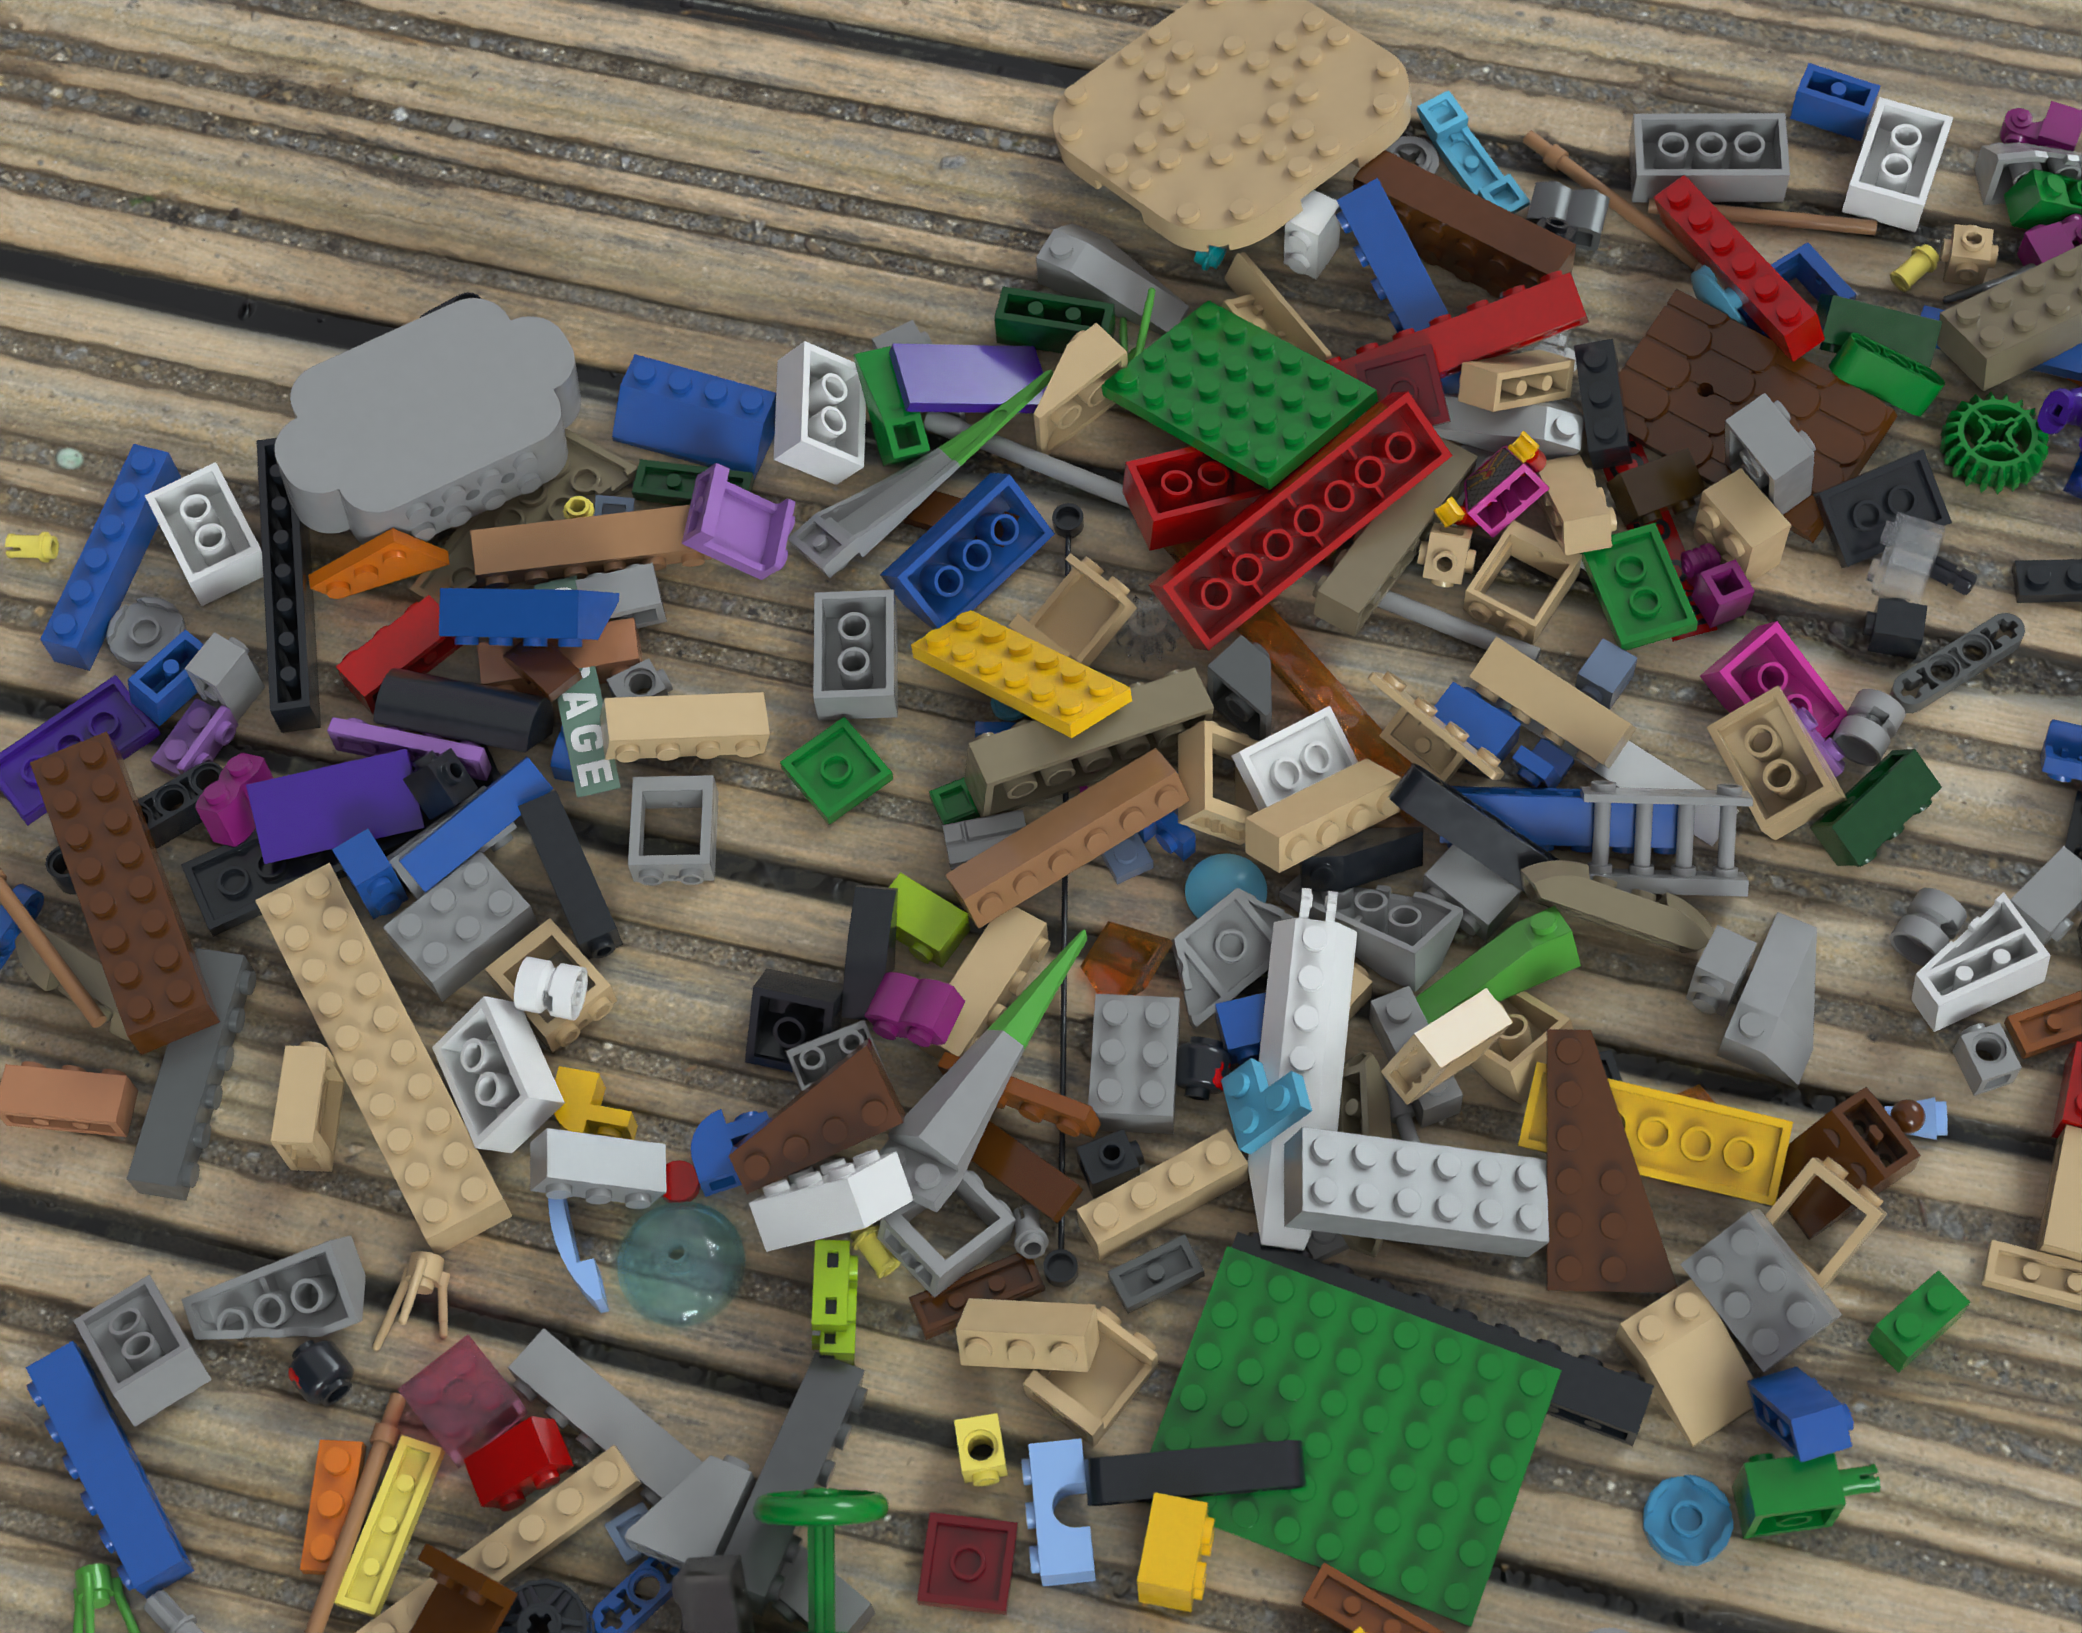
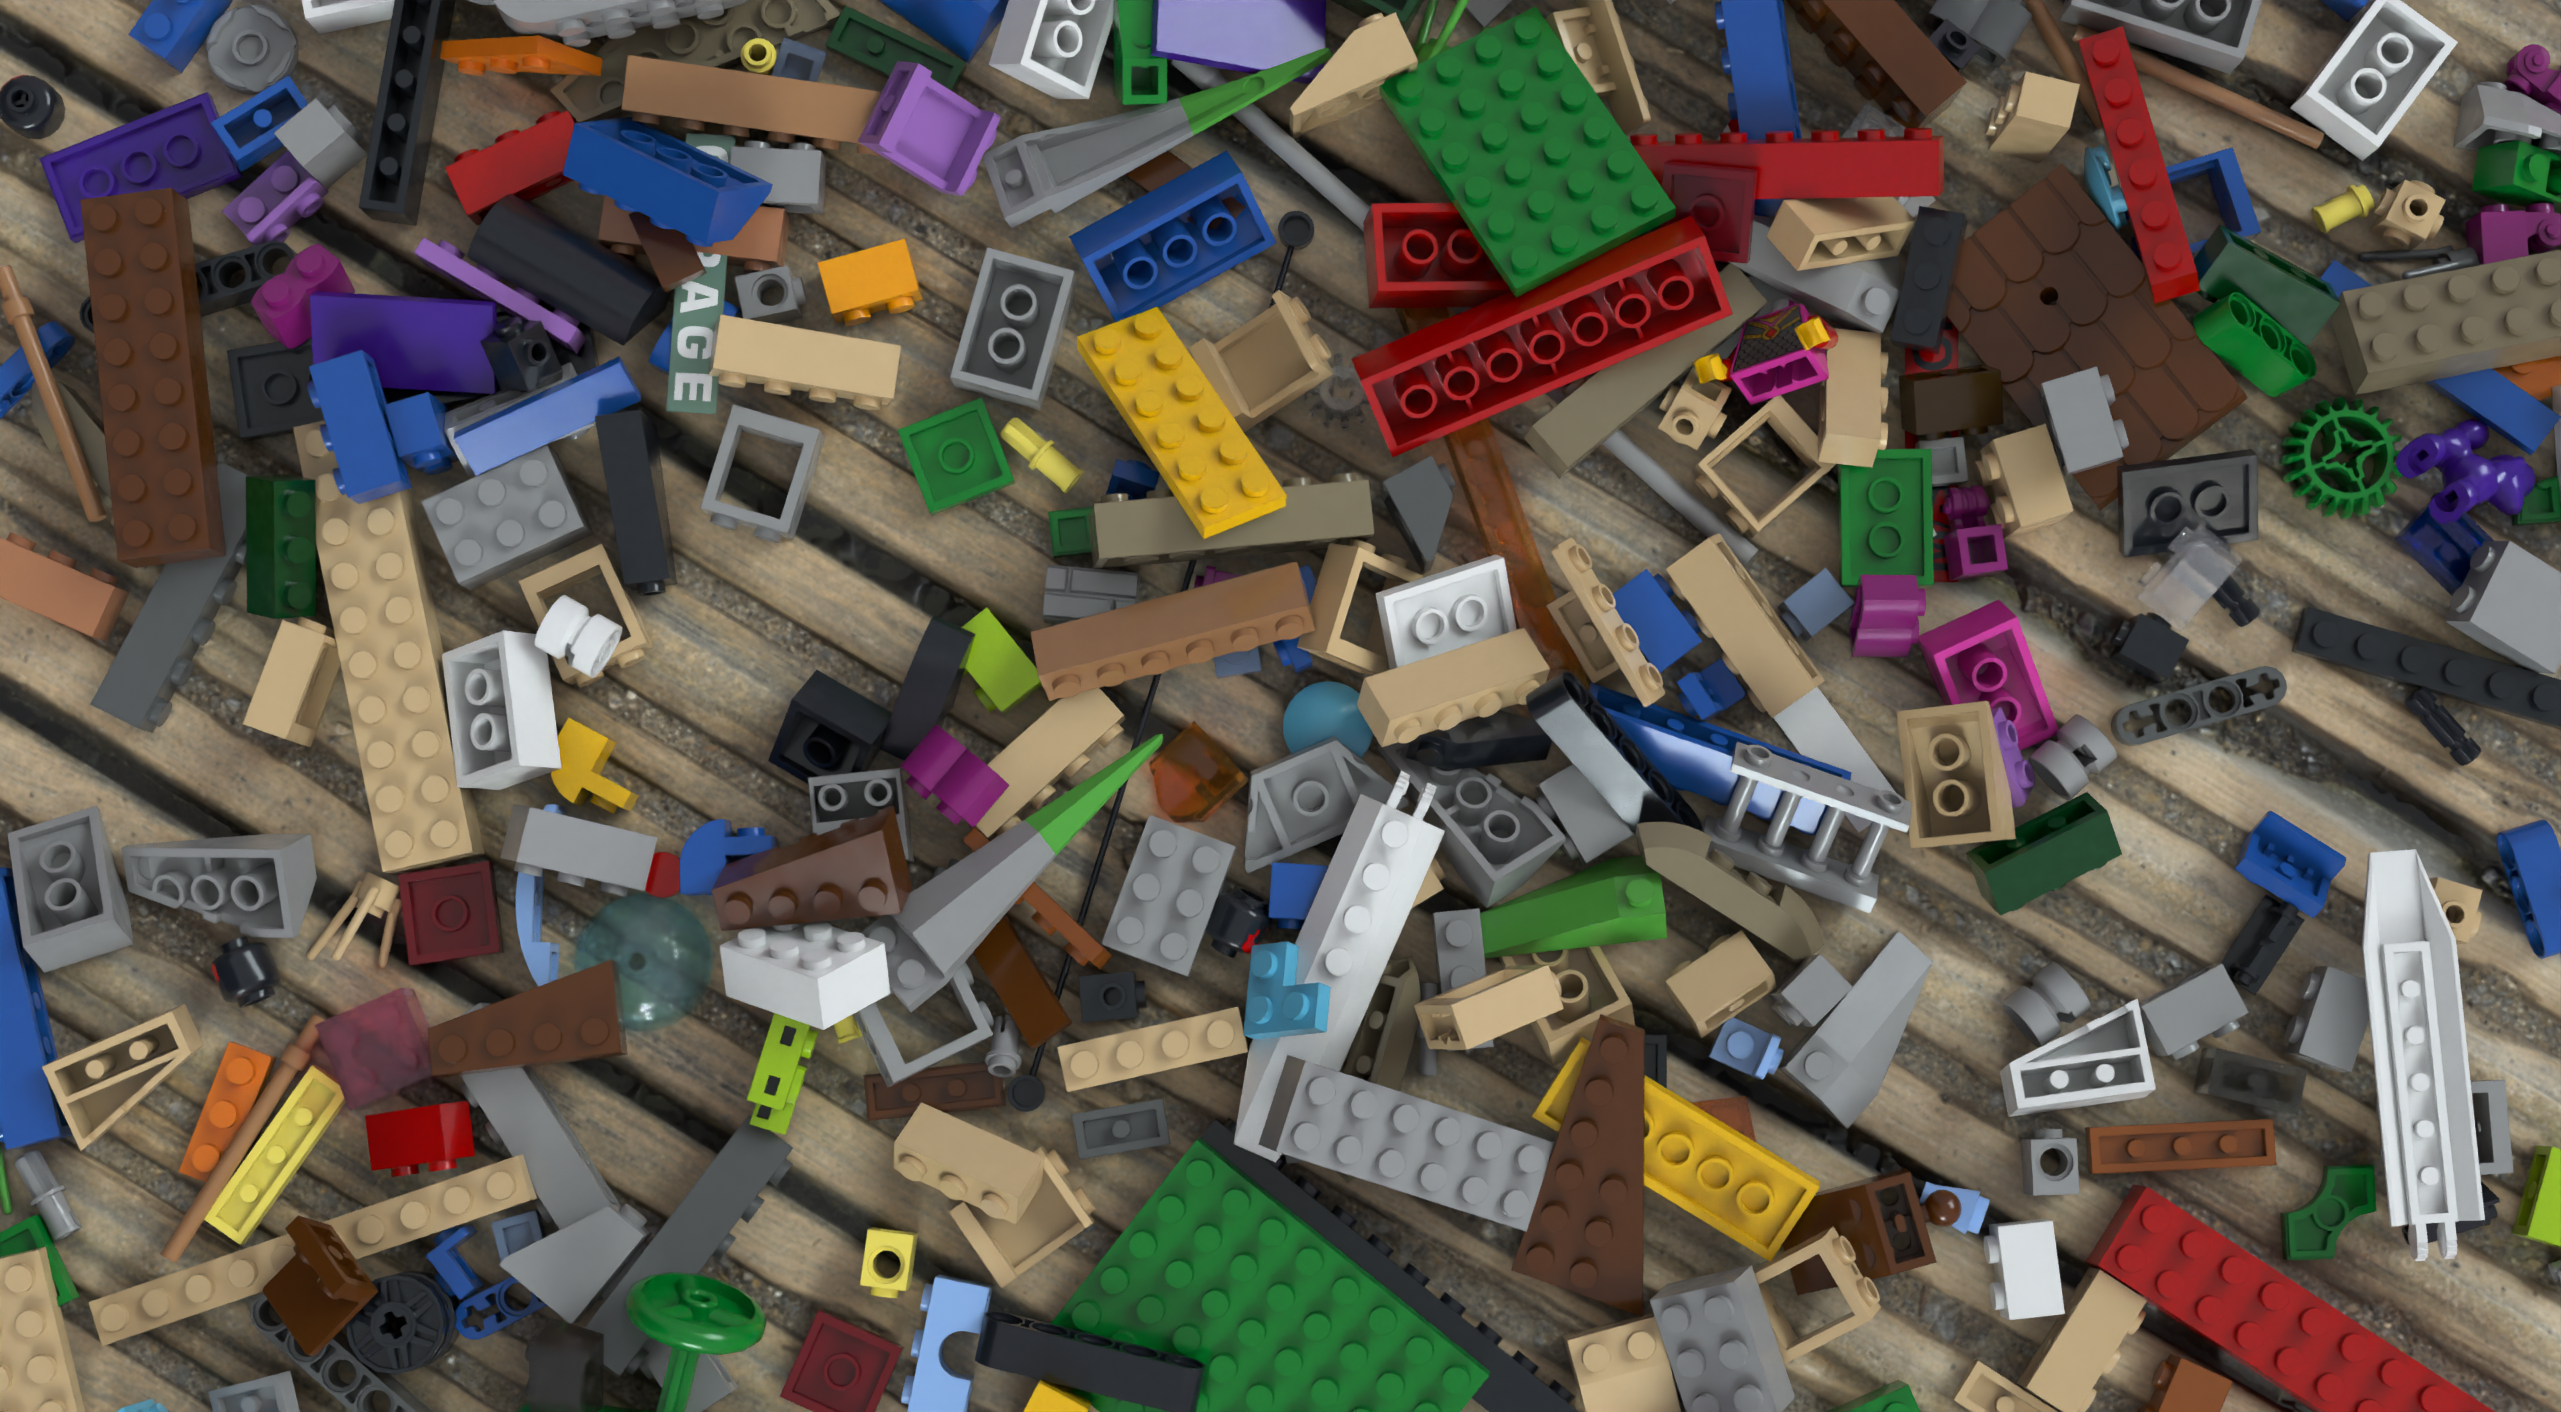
camera: 10 degrees right, 20 degrees up
none -> tan wedge [42,1004,204,1151]
none -> dark green brick [246,475,316,619]
none -> blue brick [307,350,412,504]
none -> dark red plate [398,861,504,966]
none -> blue bracket [426,1224,484,1300]
none -> reddish brown wedge [428,959,628,1078]
none -> light orange brick [817,239,923,326]
none -> light yellow axle [1000,417,1084,493]
none -> tan brick [1665,930,1777,1038]
none -> light blue bracket [1707,1017,1784,1080]
none -> magenta brick [1849,575,1926,657]
none -> light grey plate [1915,437,1969,487]
none -> white brick [1983,1219,2065,1320]
none -> tan brick [1985,71,2080,162]

